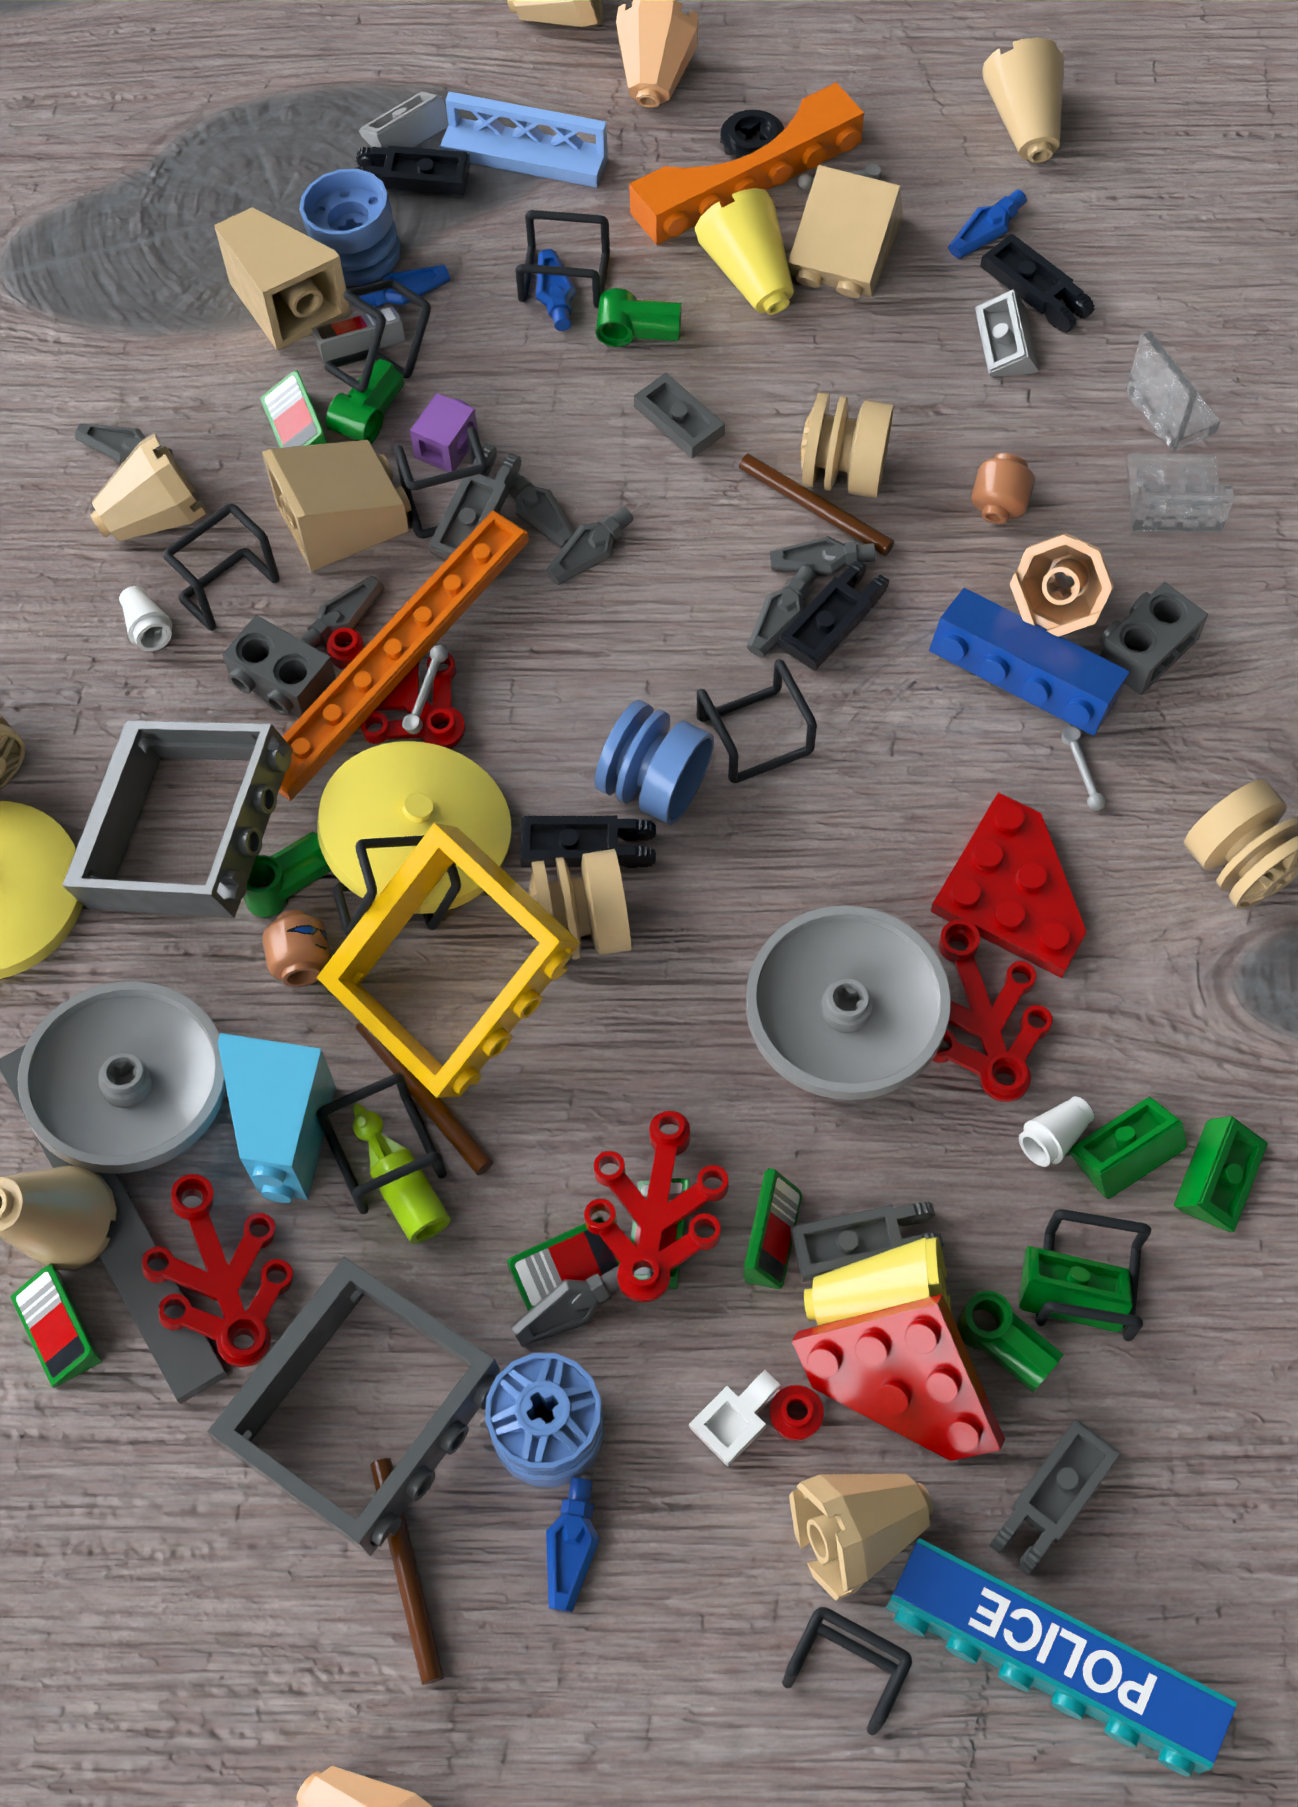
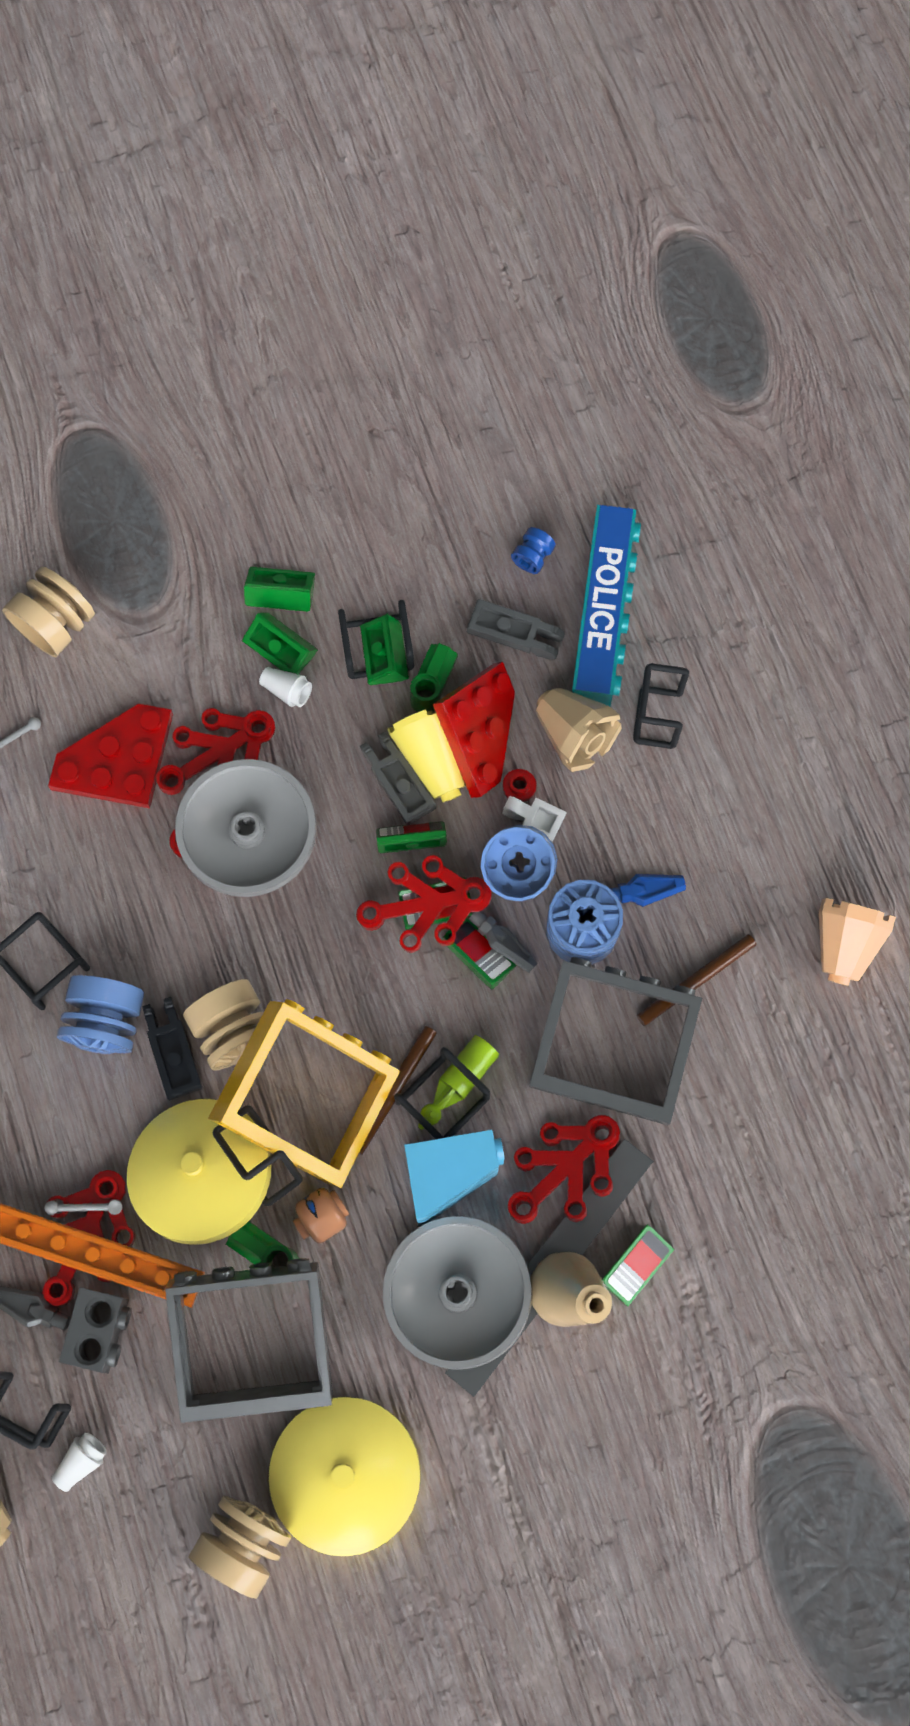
camera: 110 degrees left, 10 degrees up
none -> medium blue wheel [481,825,558,902]
none -> blue wheel [511,527,556,574]

